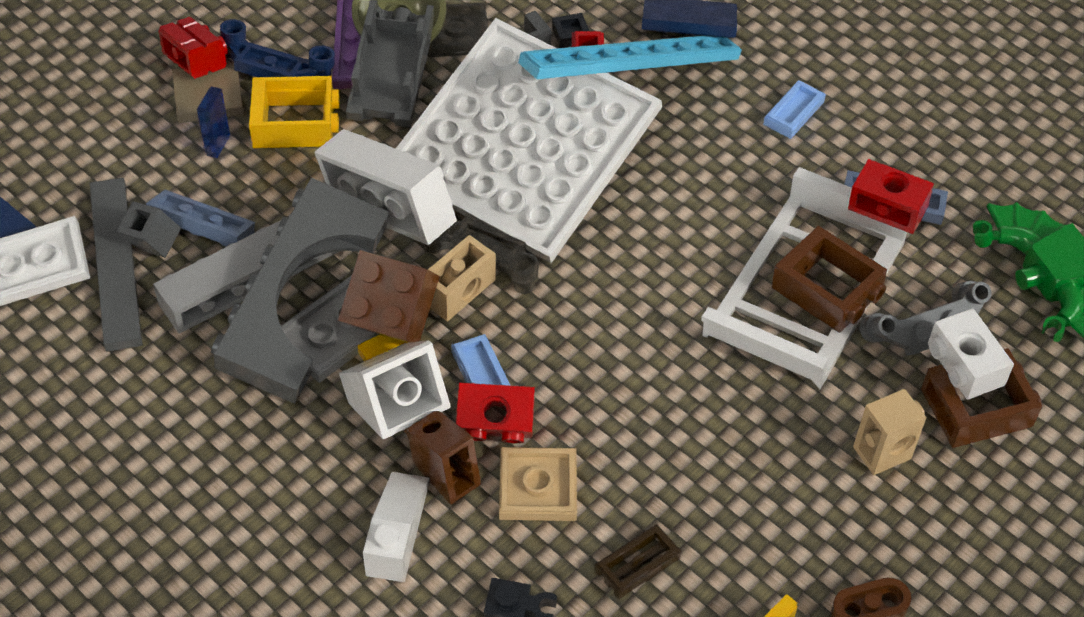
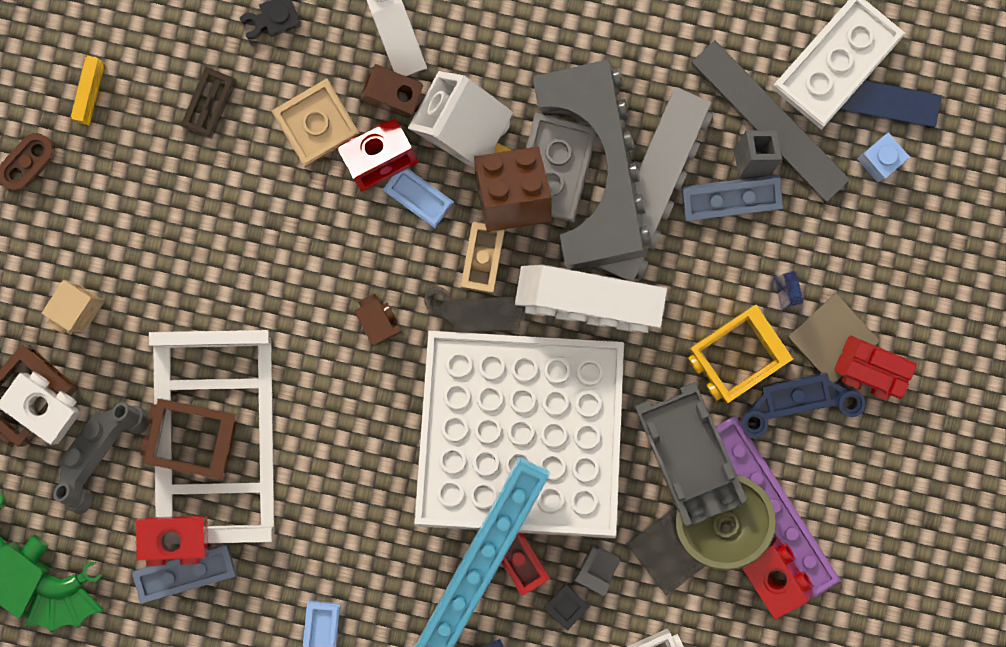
camera: 150 degrees right, 35 degrees up
none -> reddish brown brick [354,294,403,346]
none -> light blue brick [857,132,910,183]

